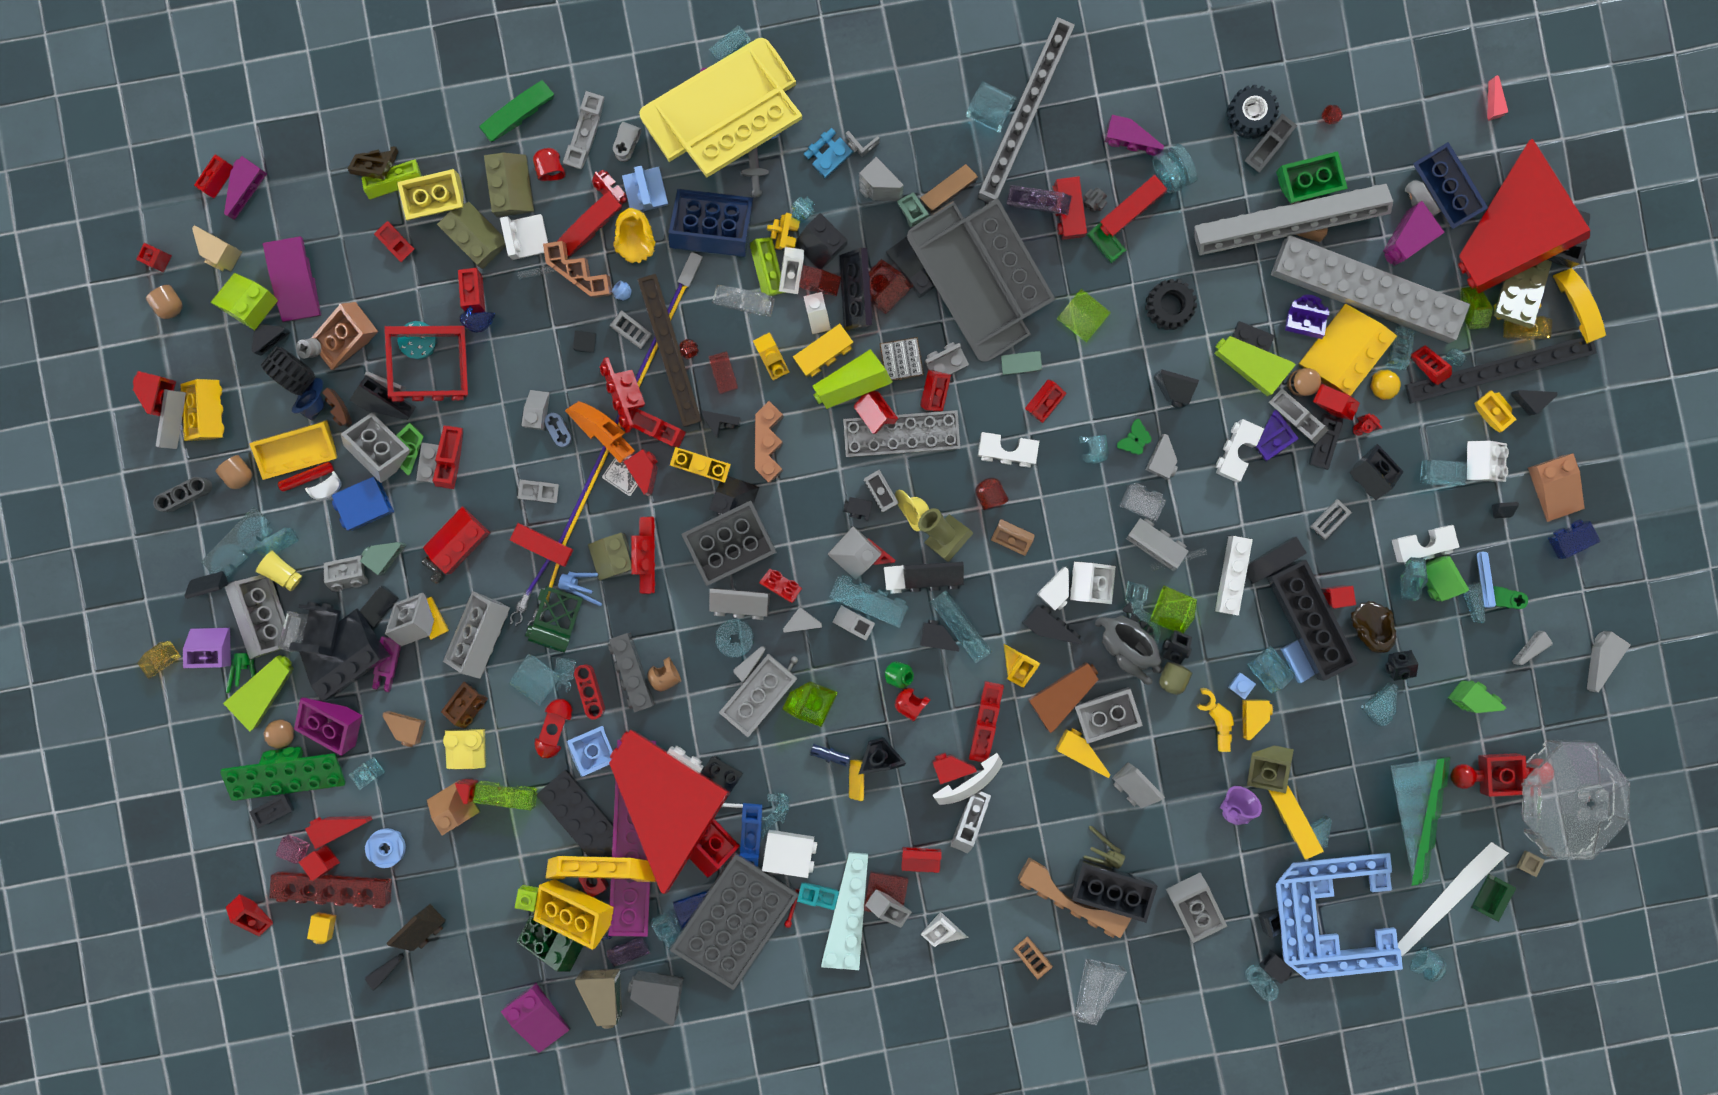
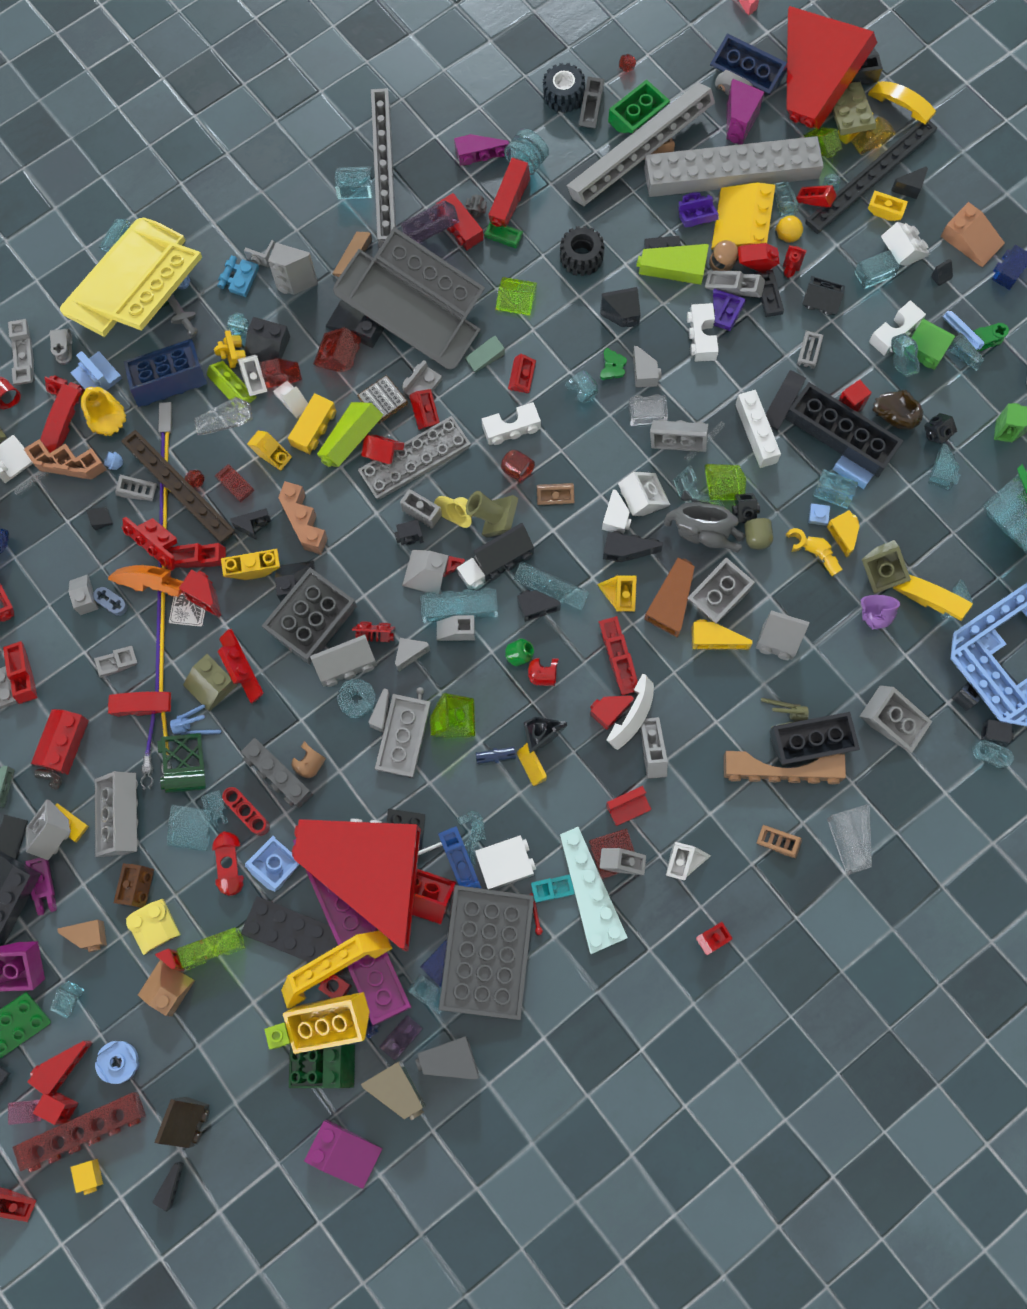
camera: 30 degrees left, 15 degrees down
black plate [839,248,873,331] -> none
sand green slope [897,192,929,228] -> none
none -> red slope [696,922,733,955]

